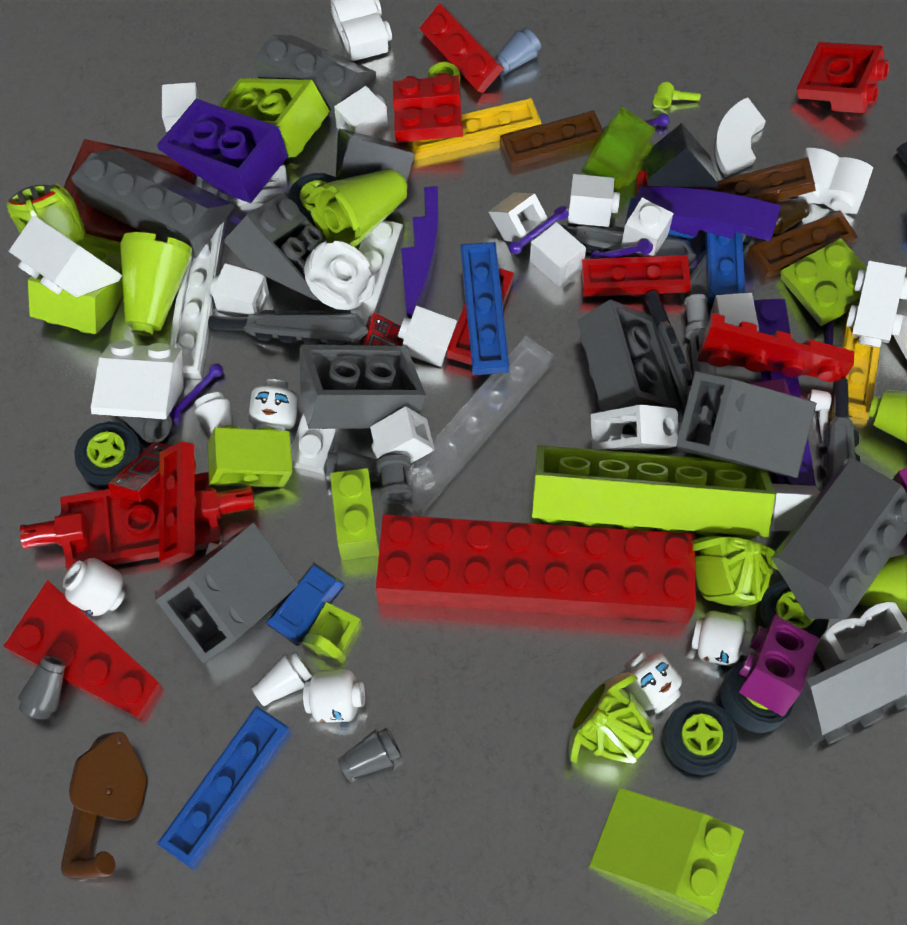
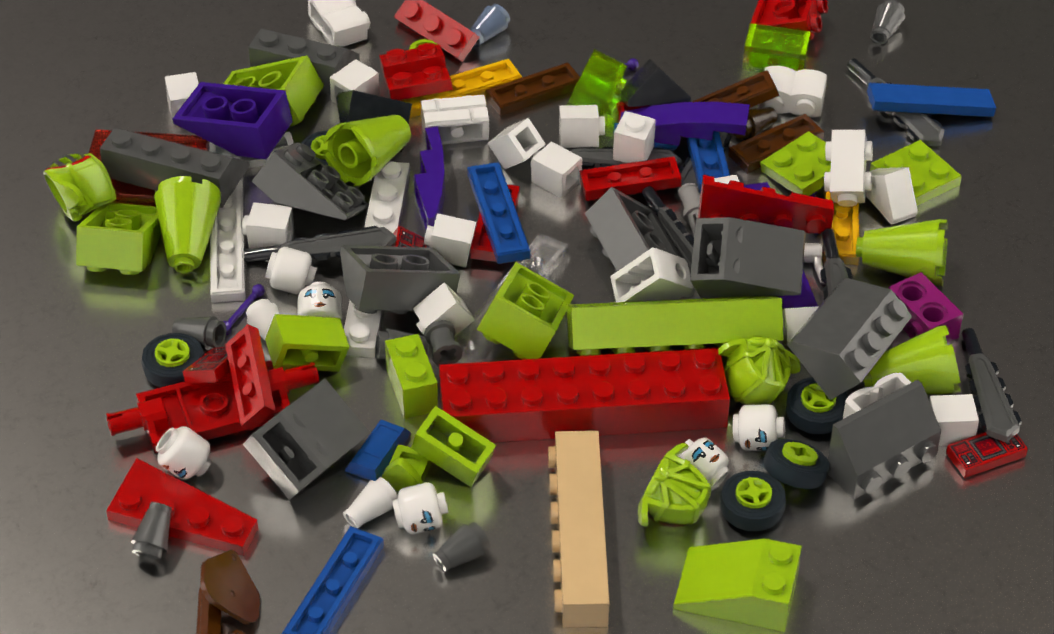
camera: 10 degrees left, 20 degrees down
white slope [9,215,123,297] -> none
white slope [91,341,184,419] -> none
white tile [304,241,375,310] -> none
dark purple hinge [508,206,569,254] -> none
dark purple hinge [590,239,653,259] -> none
lime hand [653,82,701,109] -> none
white tile [715,97,766,178] -> none
magenta brick [738,615,819,717] -> none
none -> white head [265,247,317,295]
none -> lime brick [411,406,496,487]
none -> white brick [421,95,489,145]
none -> lime slope [476,262,574,360]
none -> tan brick [548,431,609,628]
none -> clear neon green brick [742,23,811,72]

